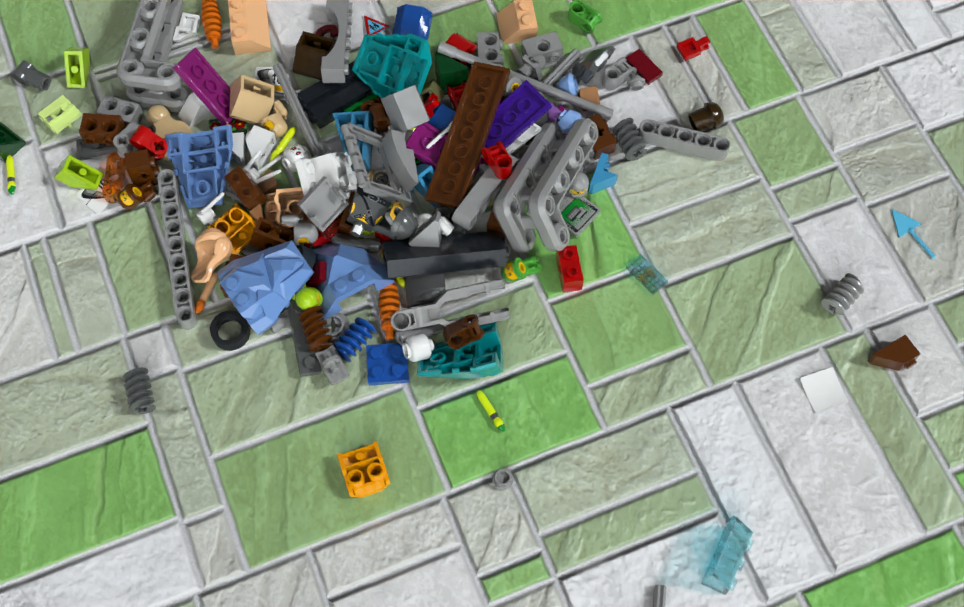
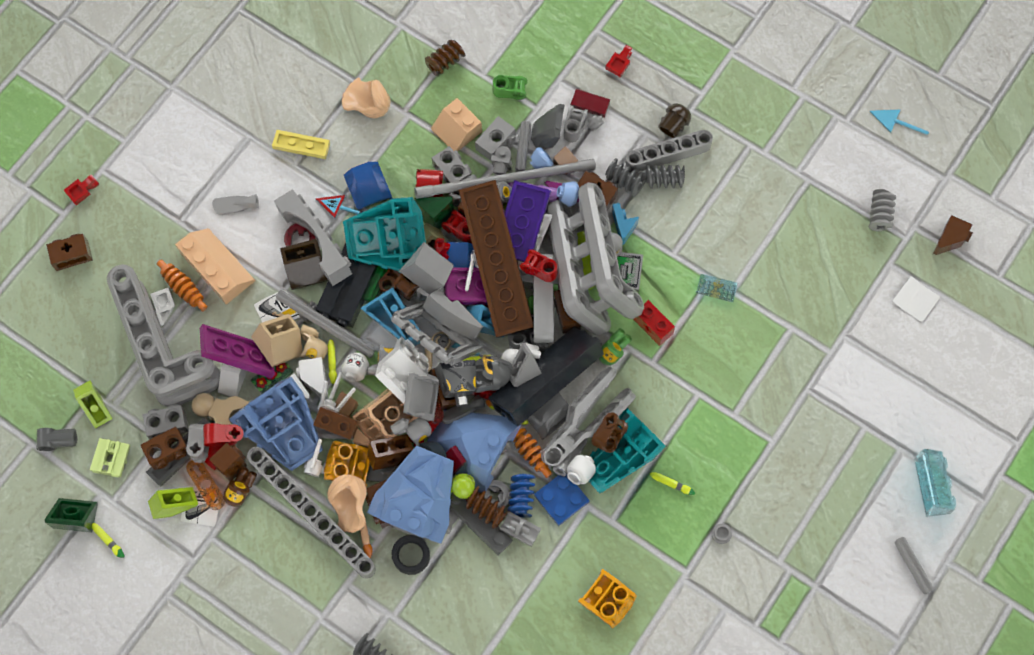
camera: 30 degrees left, 5 degrees up
none -> dark grey piece [646,165,685,189]

